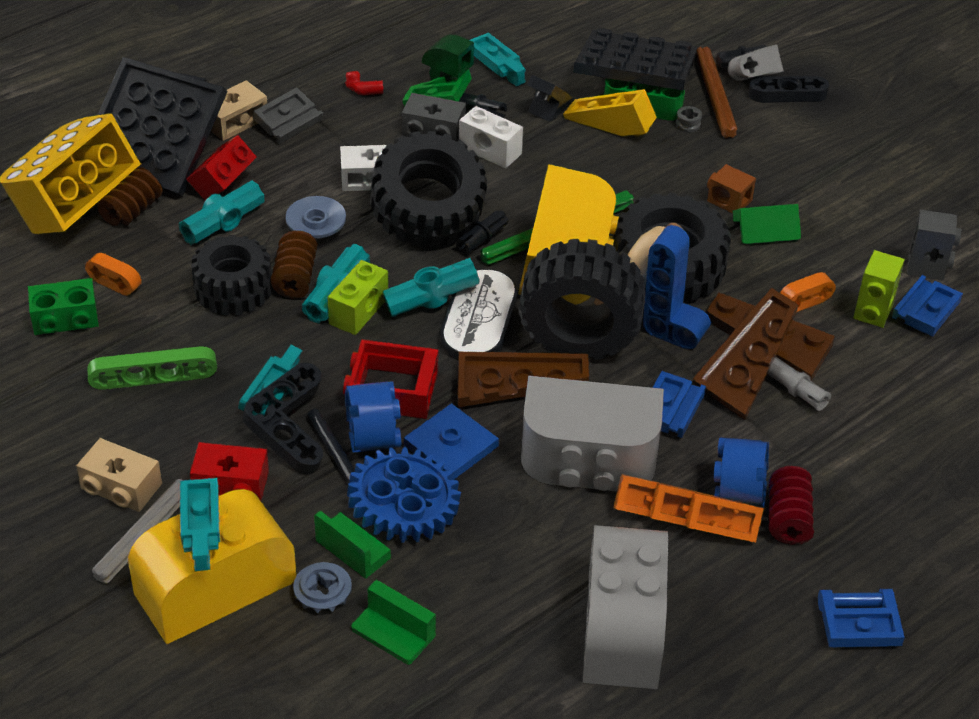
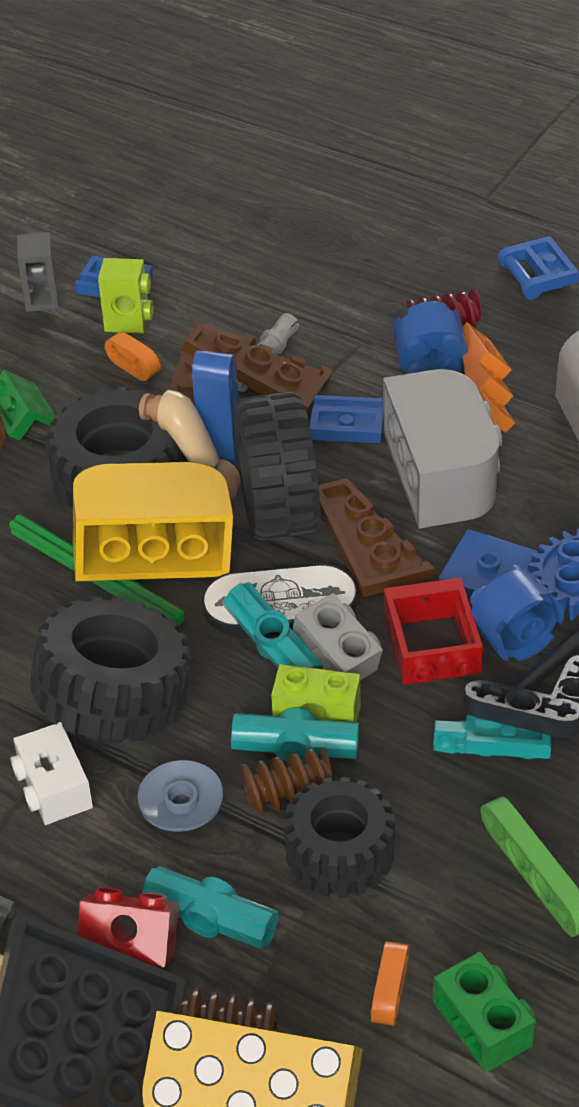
camera: 105 degrees left, 0 degrees up
none -> light grey brick [292,593,383,681]

